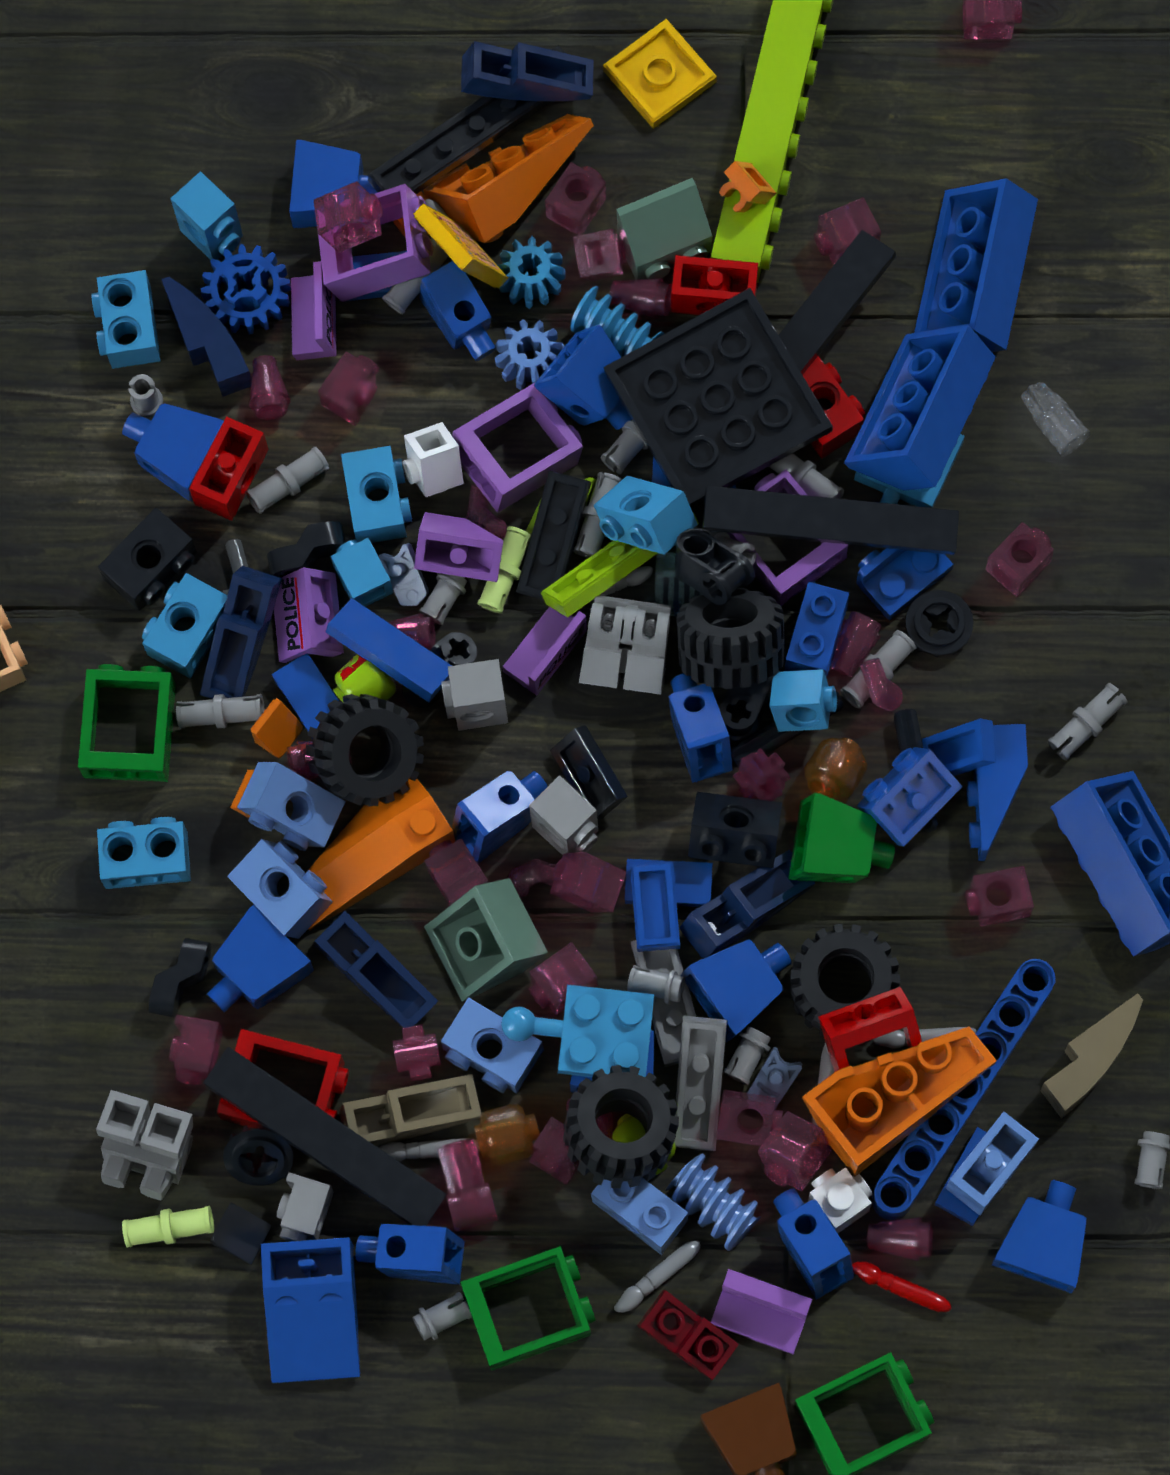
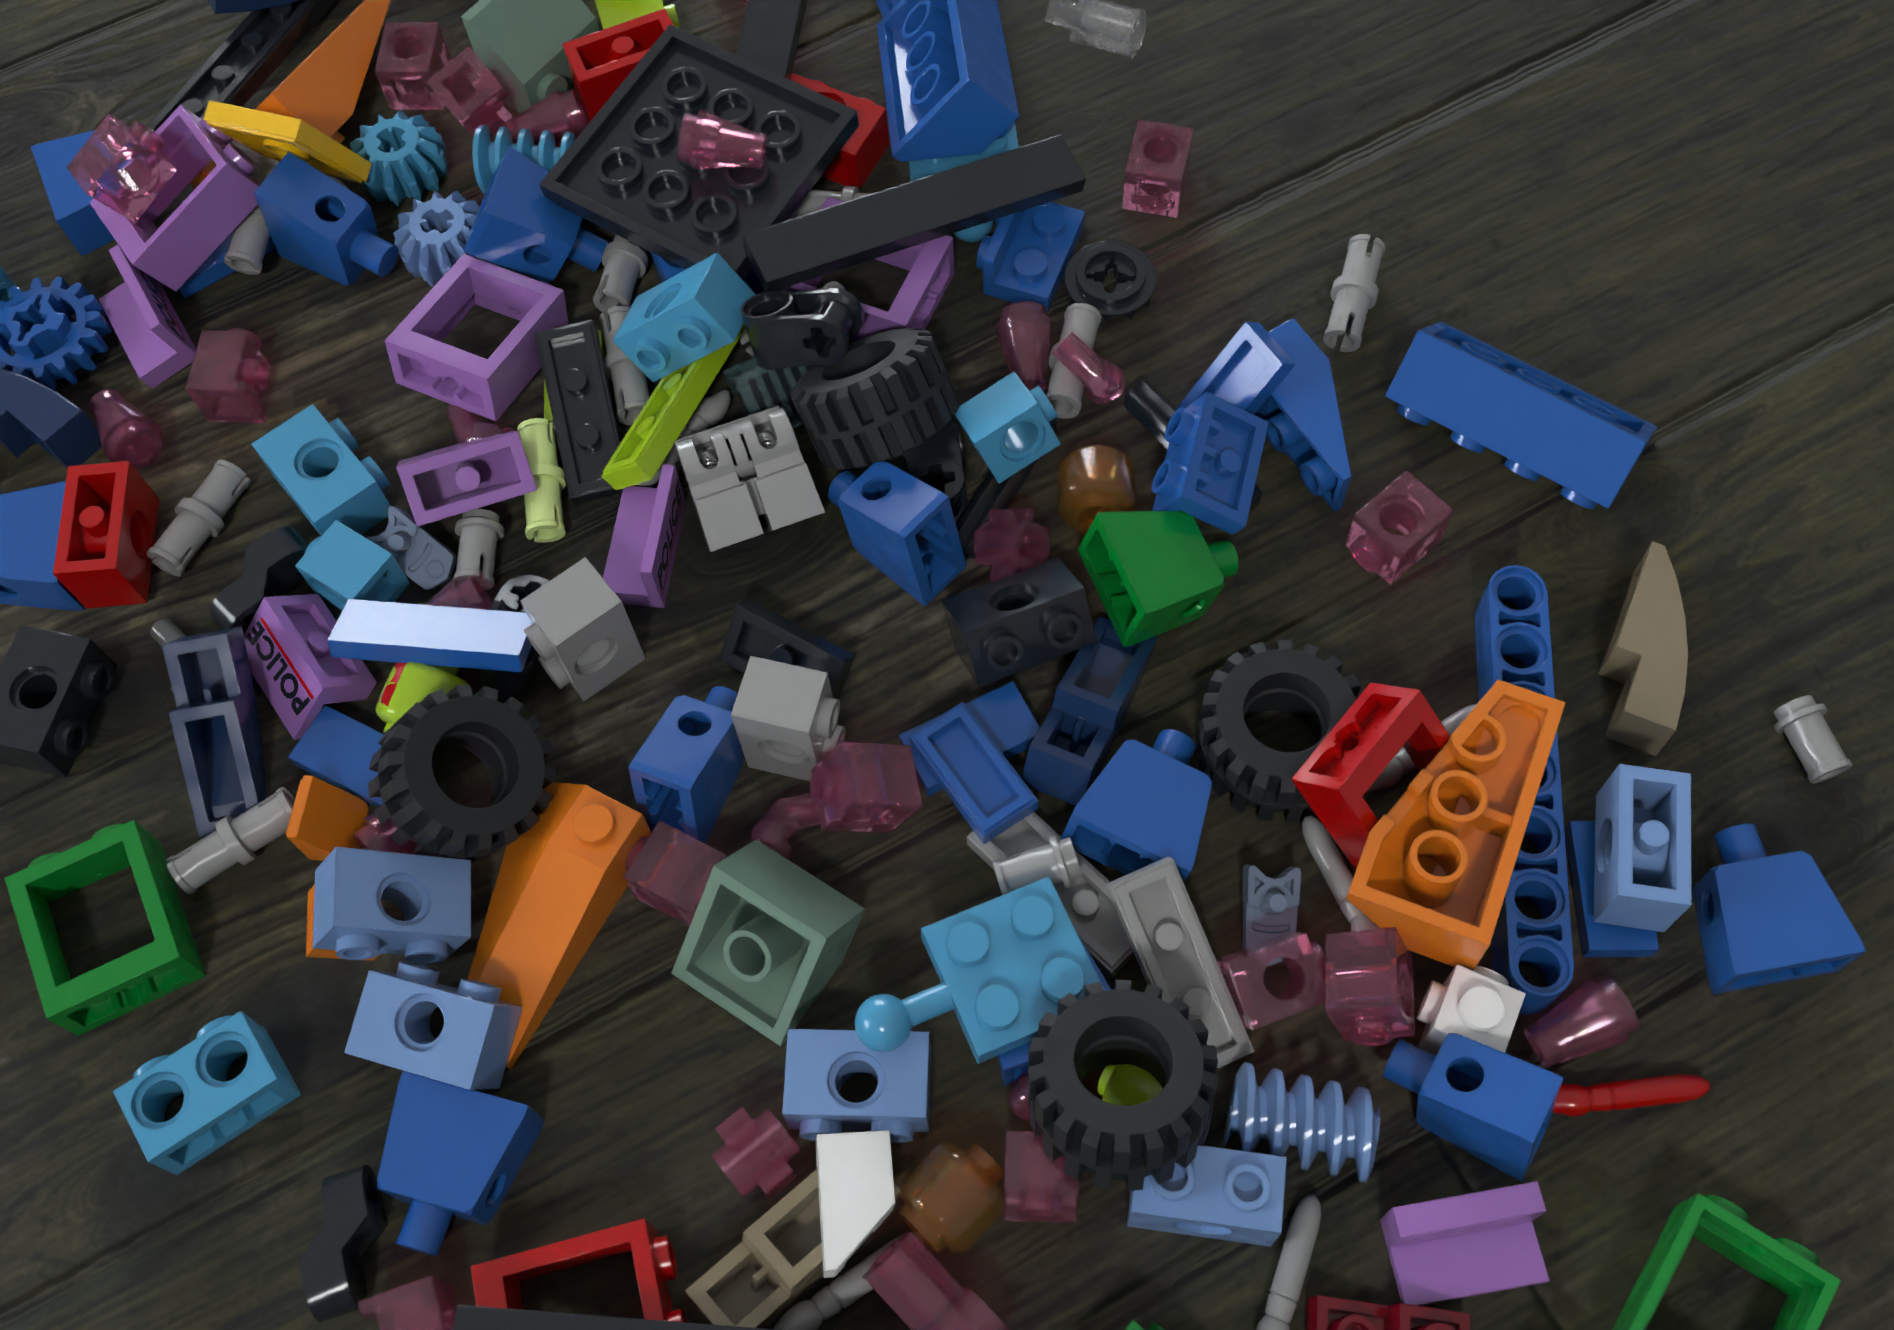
camera: 30 degrees left, 10 degrees down
dark azure brick [142,573,228,679] -> none
dark blue slope [312,911,438,1032] -> none
white brick [403,422,464,497] -> none
clear pink brick [528,942,598,1015] -> none
light grey pin [723,1026,771,1085] -> none
blue brick [785,581,849,678] -> none
none -> clear pink cone [678,110,767,170]
none -> white tile [816,1130,895,1278]

